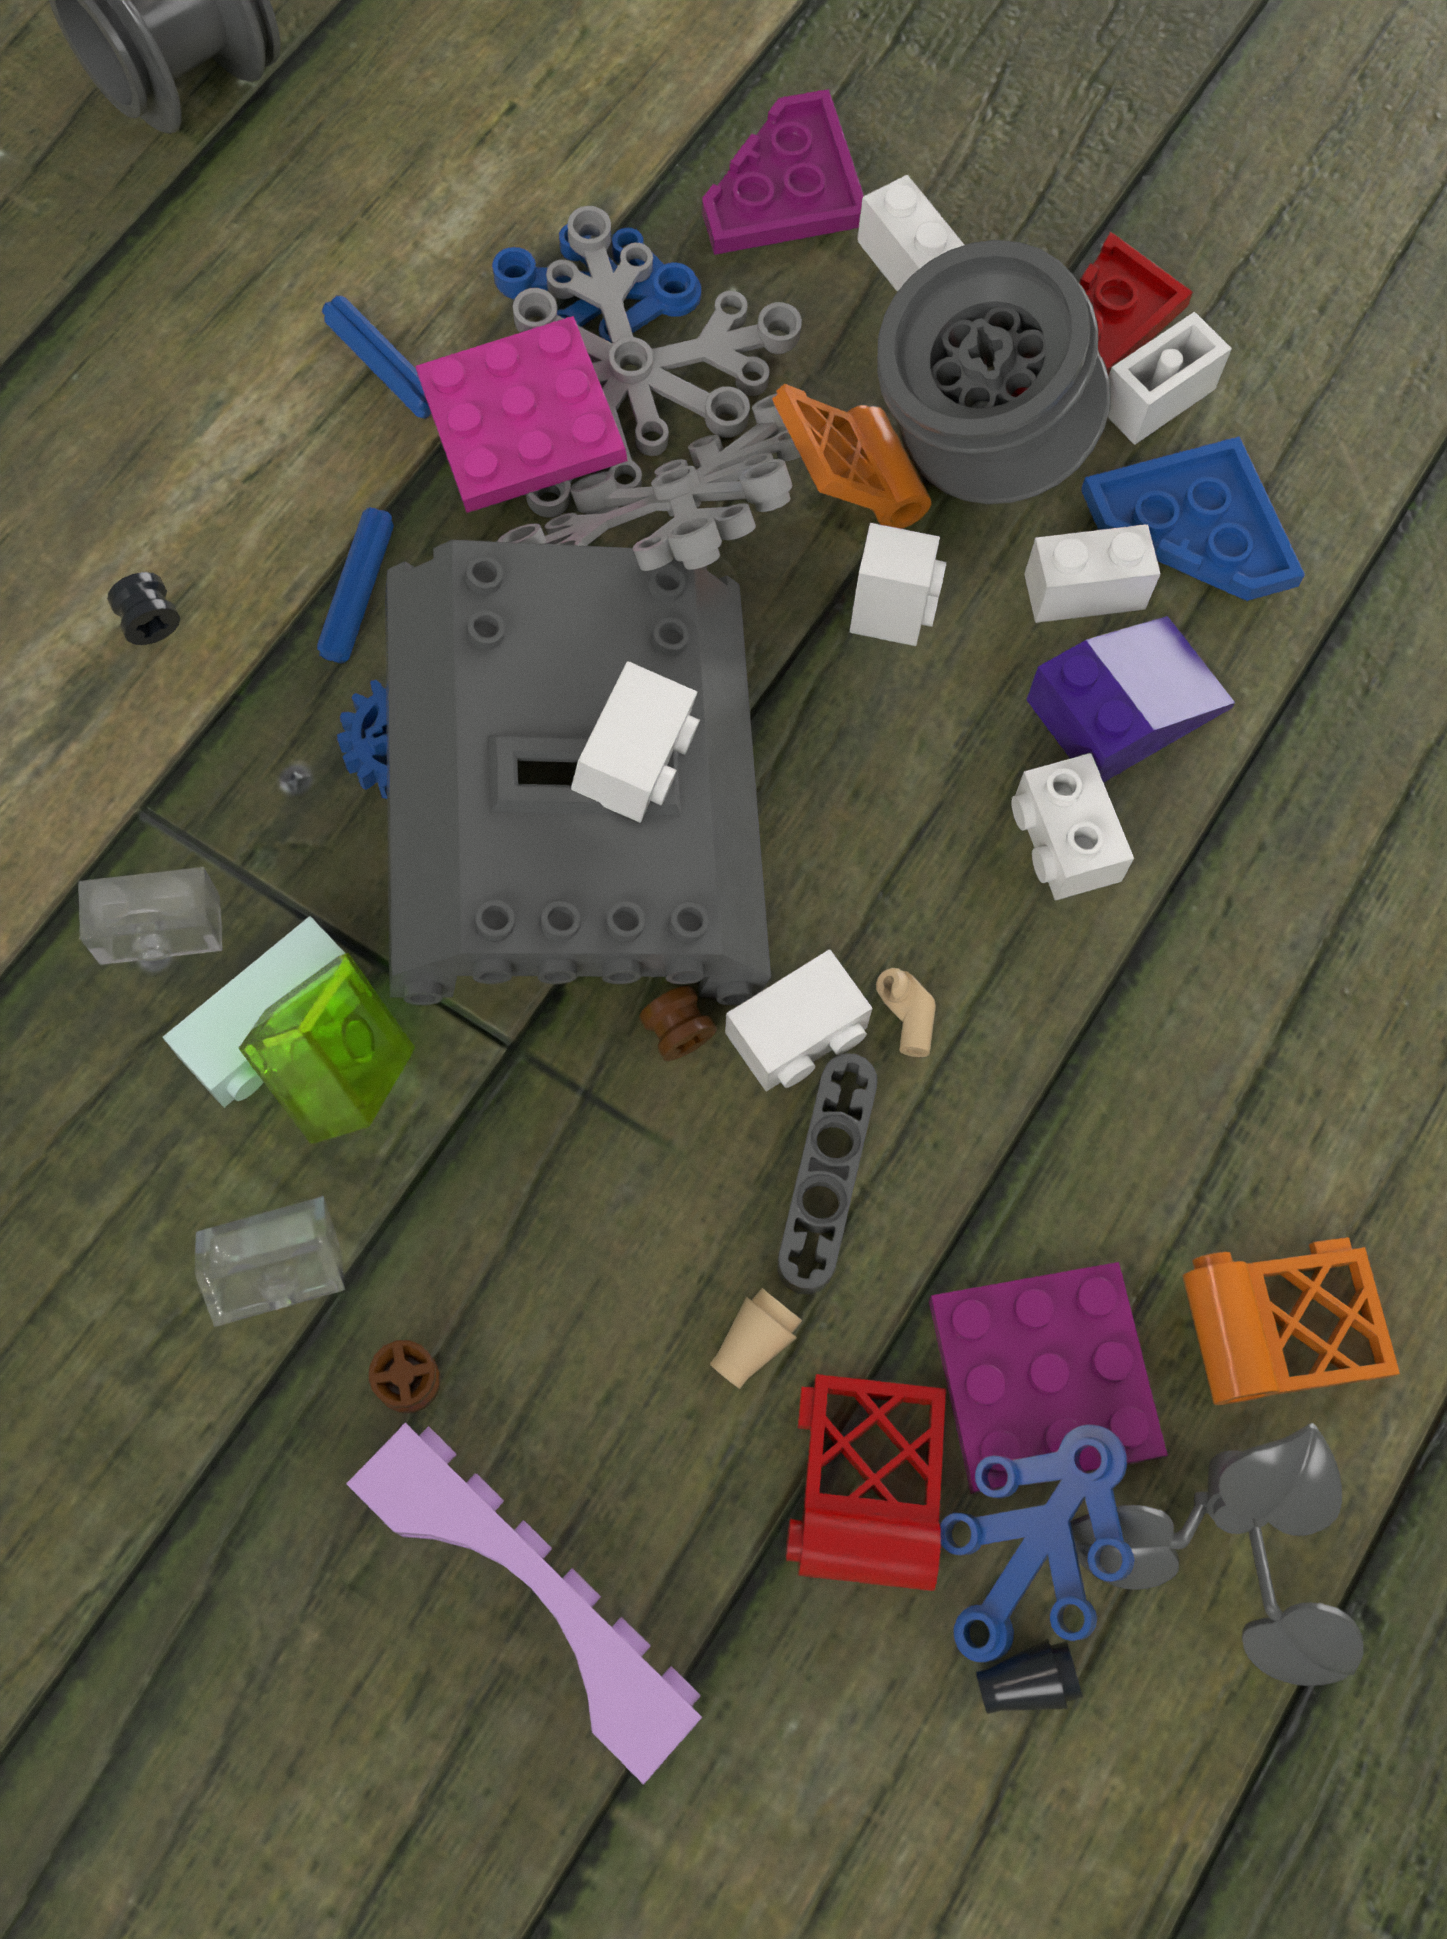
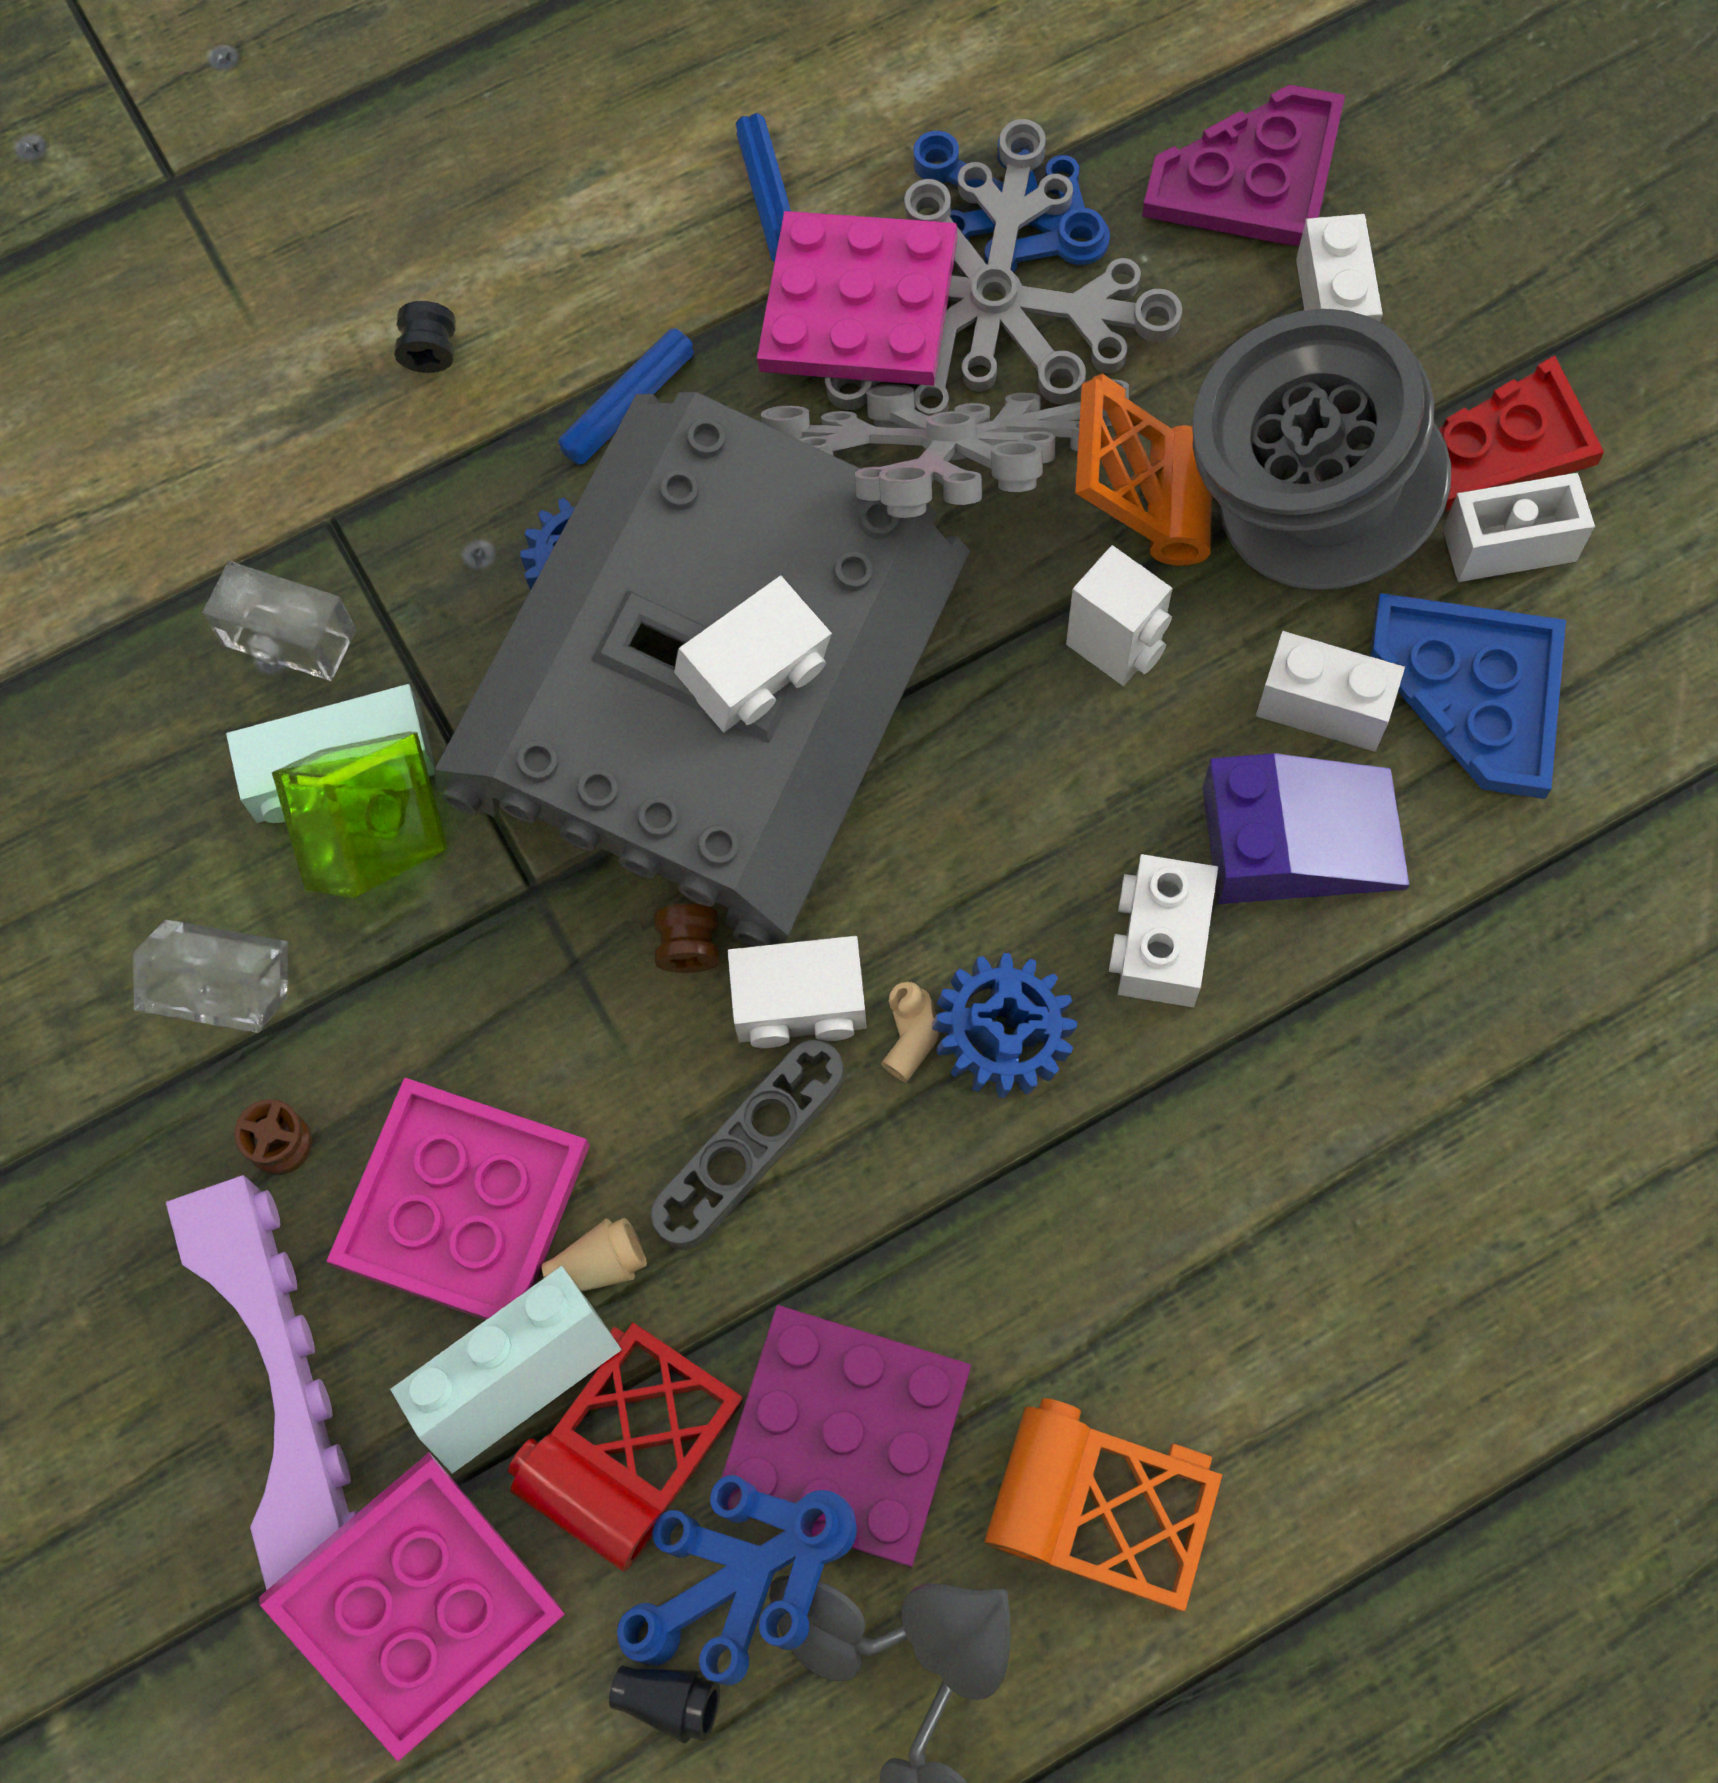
camera: 35 degrees right, 0 degrees up
none -> dark pink plate [259,1452,565,1762]
none -> dark pink plate [326,1077,590,1320]
none -> light aqua brick [390,1266,622,1474]
none -> blue gear [932,953,1077,1098]

